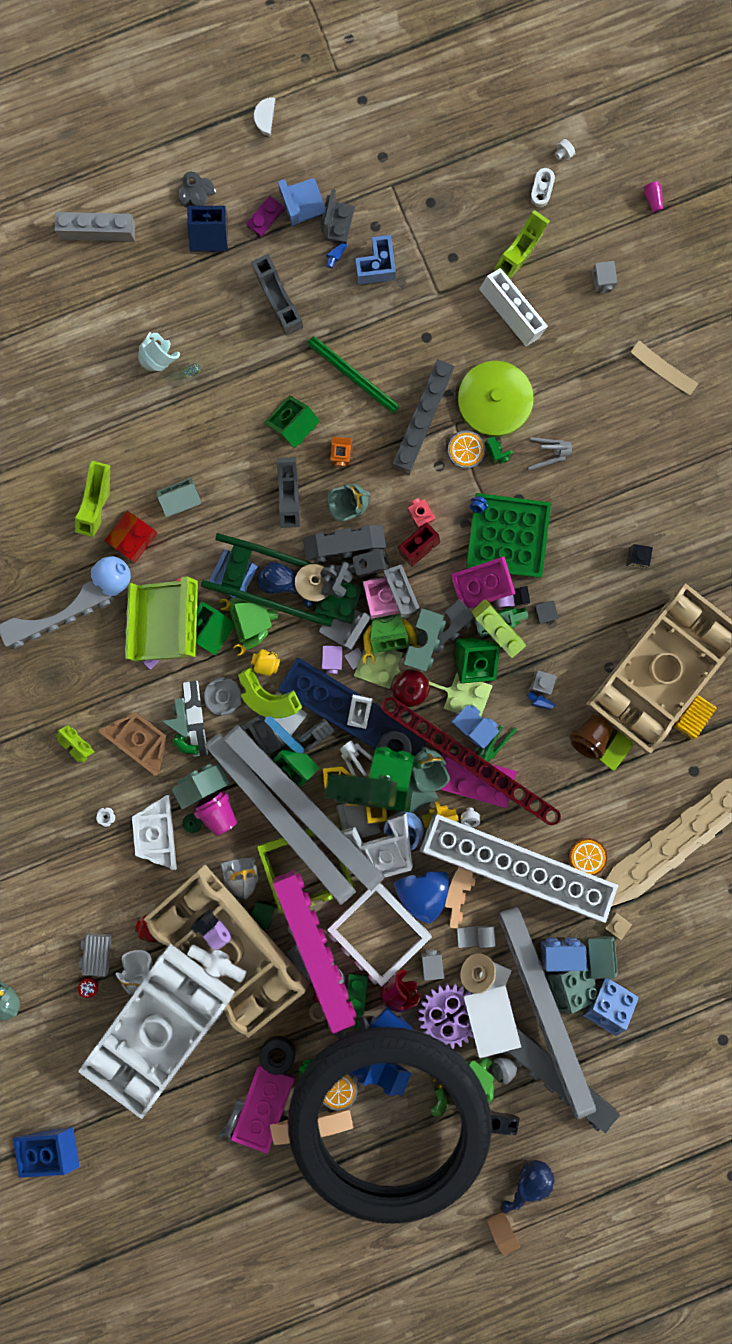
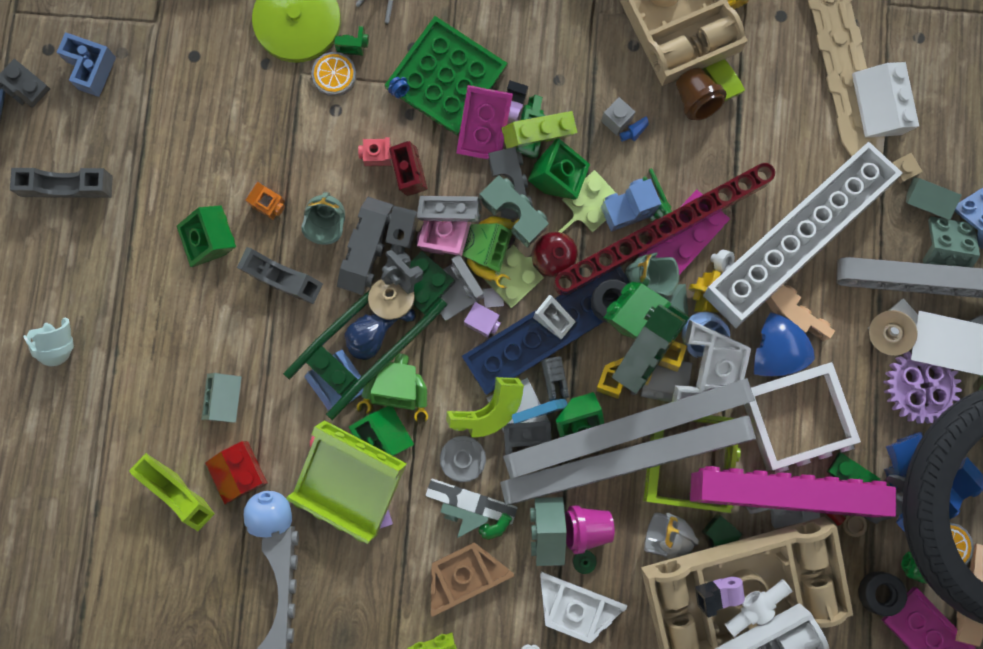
camera: 65 degrees left, 5 degrees down
clear light blue tile [182,363,202,377] -> none
yellow head [250,649,280,676] -> none
green axle [308,336,399,414] -> none
blue bar [326,243,348,269] -> none
white plant [340,741,373,777] -> none
dark red helmet [381,970,421,1012] -> none
dark grey arch [392,359,455,475] -> none
light grey brick [421,949,444,980] -> none
light grey panel [457,925,496,948] -> none
dark grey tile [535,600,559,624] -> none
medium blue brick [541,937,586,971] -> none
light orange tile [568,838,608,876] -> none
none -> white slope [852,62,919,138]

